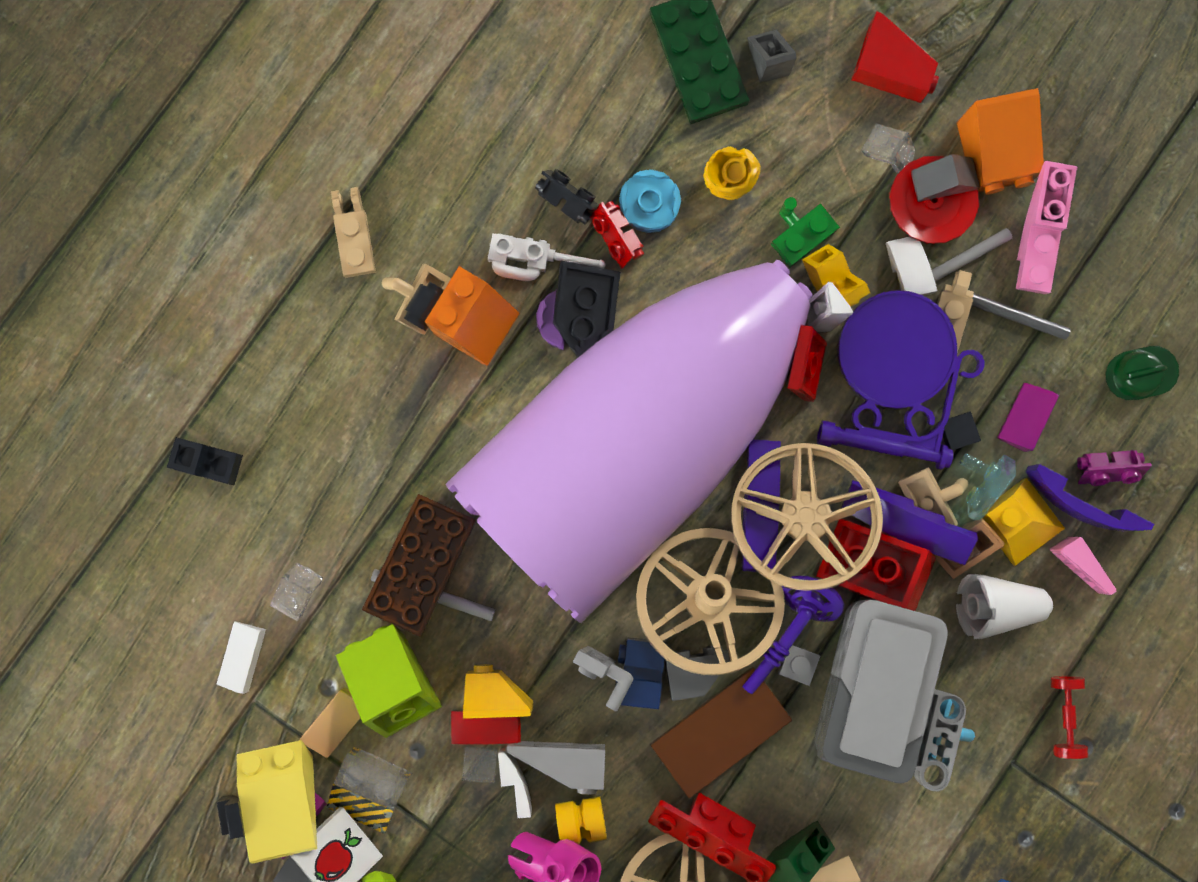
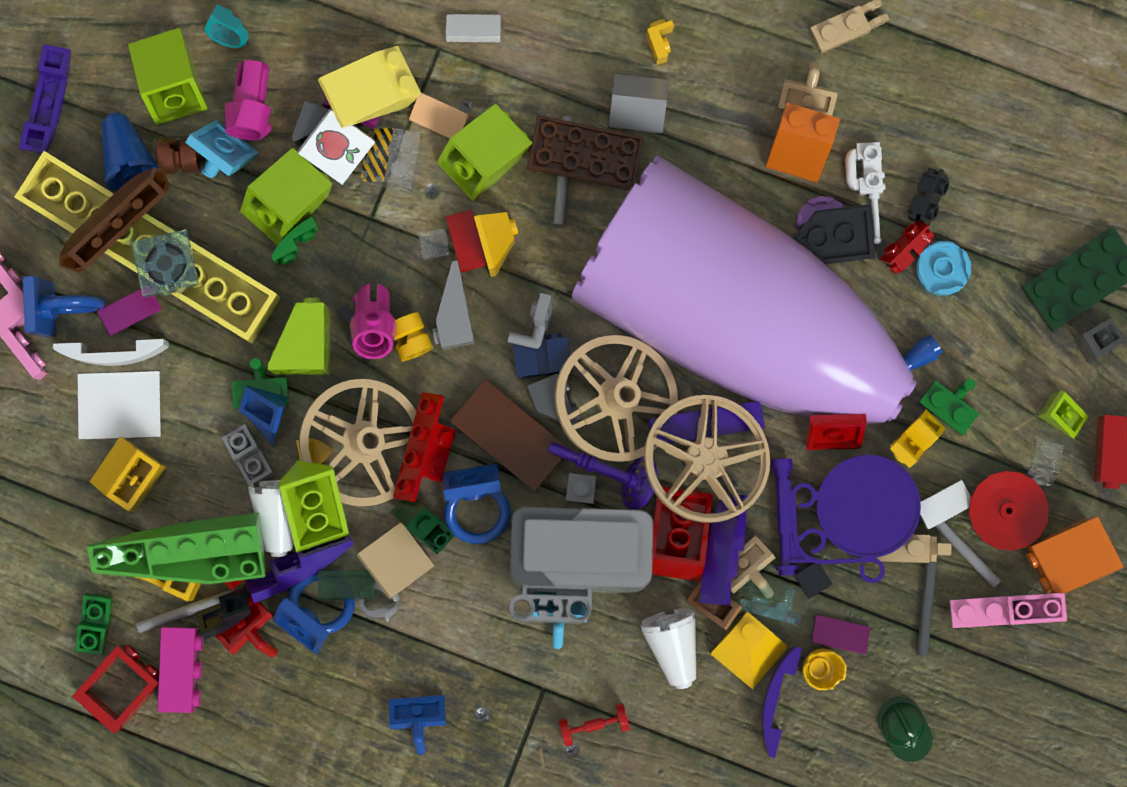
camera: 85 degrees right, 0 degrees up
black slope [216,795,245,840] -> none
clear bracket [270,563,323,621] -> none
black brick [404,282,444,331] -> none
white slope [498,747,532,818] -> none
yellow hair [703,146,761,200] -> none
white slope [806,282,853,332] -> none
dark grey slope [911,154,980,202] -> none
bright pink slope [1050,537,1117,595] -> none
magenta hinge [1077,450,1152,486] -> none
none -> blue tile [443,463,511,544]
none -> light grey slope [609,74,669,134]
none -> yellow bracket [645,19,674,65]
none -> yellow hair [801,648,847,690]
none -> blue cone [903,334,943,371]
none -> lime slope [1038,390,1089,439]

